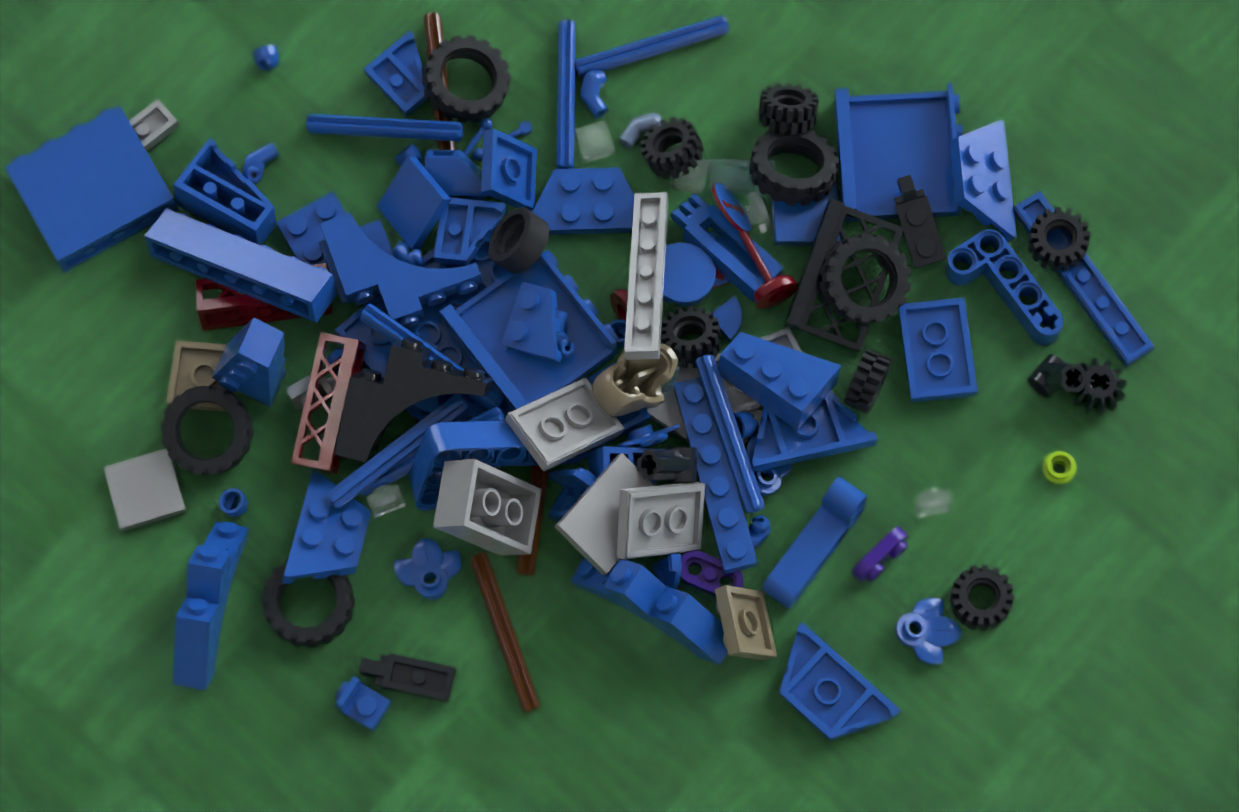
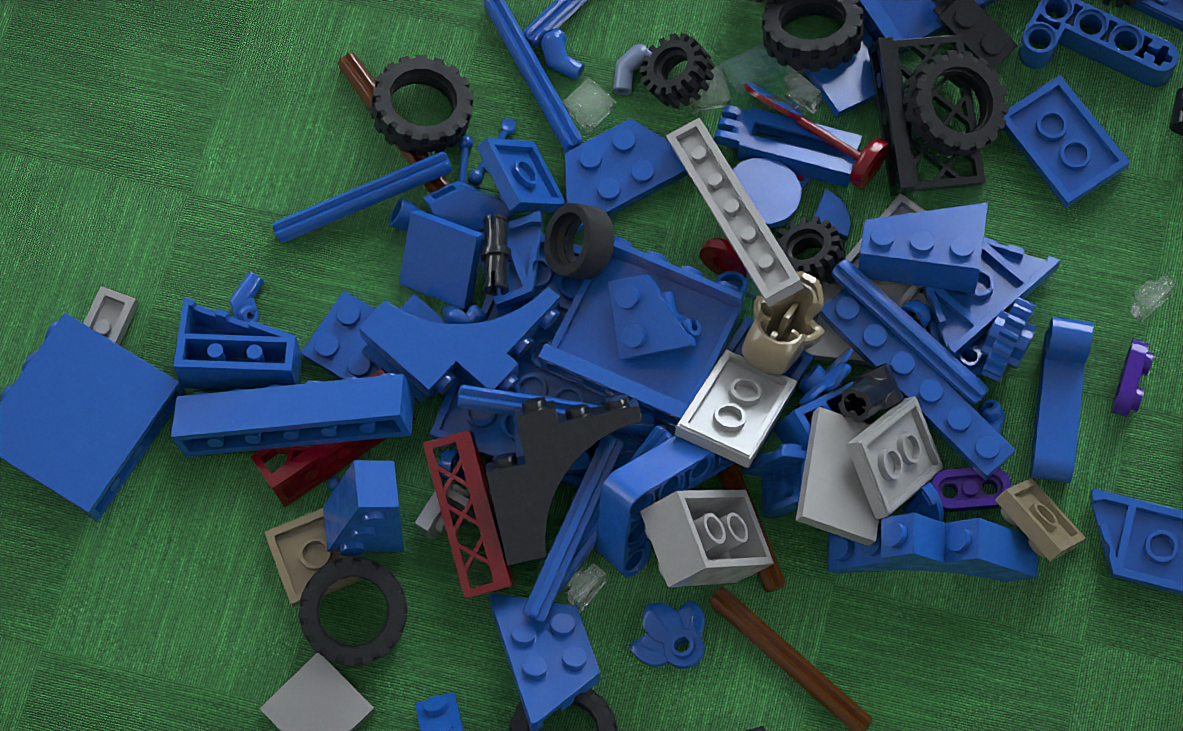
camera: 25 degrees left, 0 degrees up
blue hinge [219,488,249,517] -> none
blue hinge [252,44,280,71] -> none
blue wing [363,30,428,117] -> none
black tyre [844,348,893,414] -> none
none -> black pin [480,214,512,296]
none -> blue gear [980,297,1037,382]

